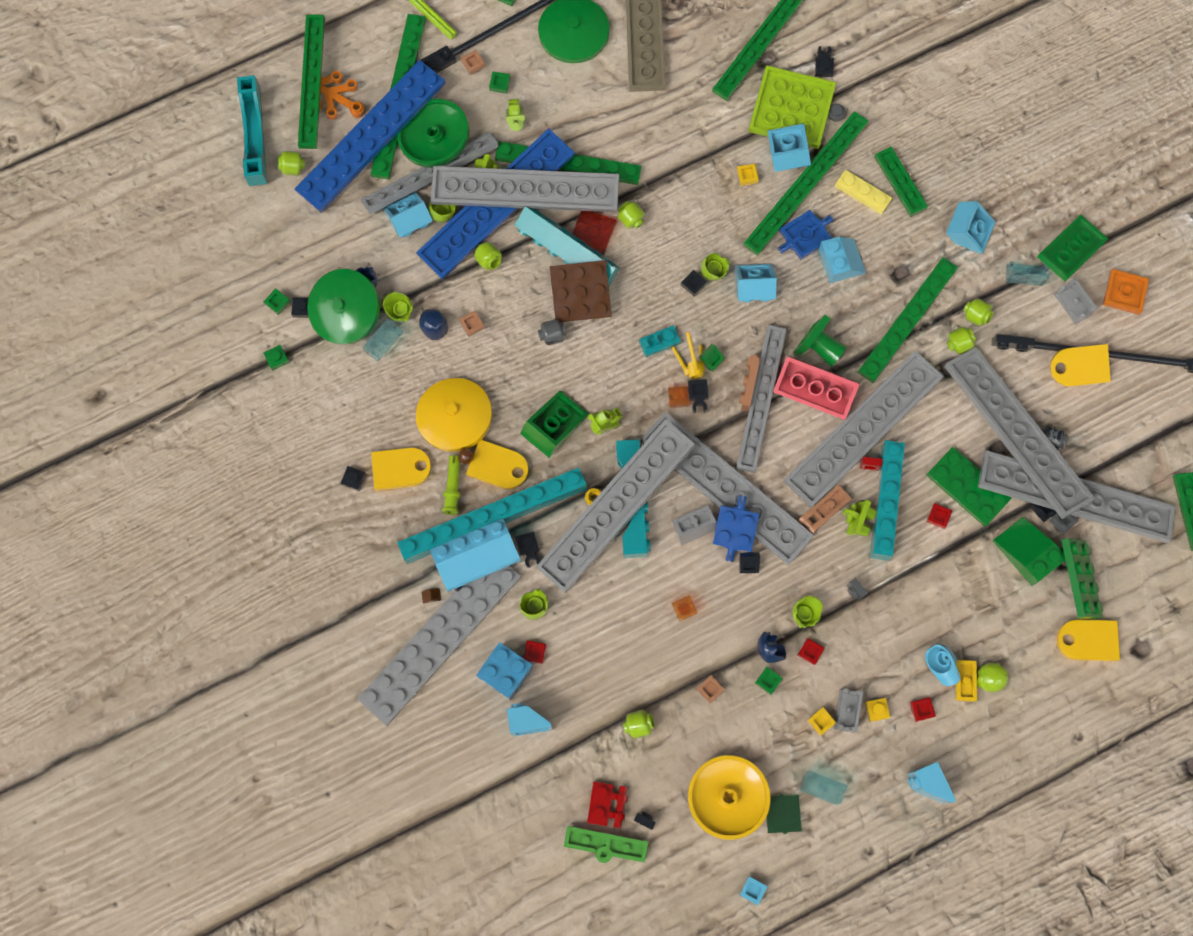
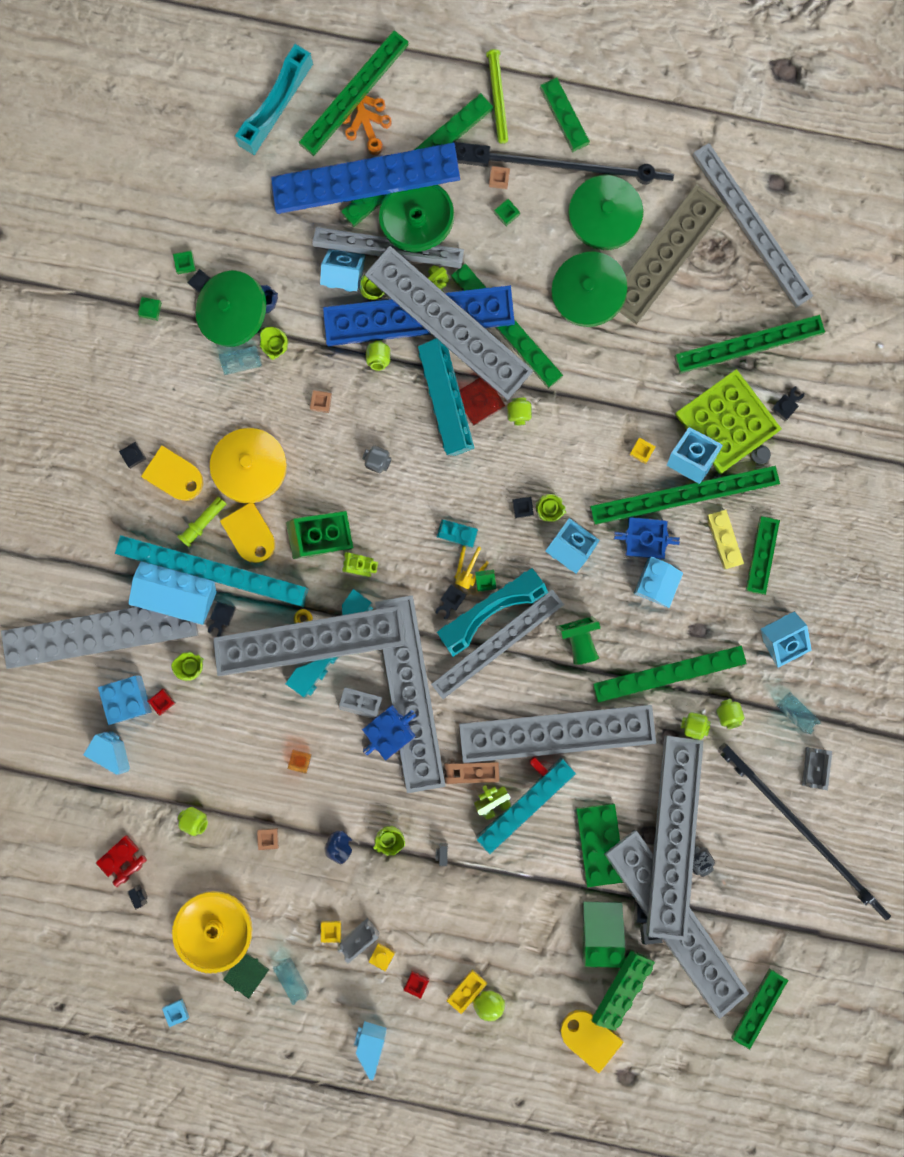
camera: 35 degrees right, 10 degrees up
lime head [278,151,305,176] -> none
dark blue hair [419,309,448,340] -> none
reddish brown piece [421,589,441,604] -> none
reddish brown hinge [458,449,475,464] -> none
lime hips [506,99,525,131] -> none
reddish brown plate [549,260,612,322] -> none
bright green hinge [563,826,648,863] -> none
clear orange plate [668,386,689,408] -> none
nougat plate [739,355,760,412] -> none
black plate [739,552,760,573] -> none
green plate [754,666,783,695] -> none
coral slope [773,355,860,420] -> none
red tile [797,638,825,666] -> none
medium azure cap [925,644,960,686] -> none
red tile [926,503,953,529] -> none
green plate [1037,214,1108,282] -> none
yellow tile [1049,344,1111,386] -> none
orange plate [1102,269,1149,315] -> none
none -> teal arch [437,568,549,657]
none -> green dish [552,252,628,327]

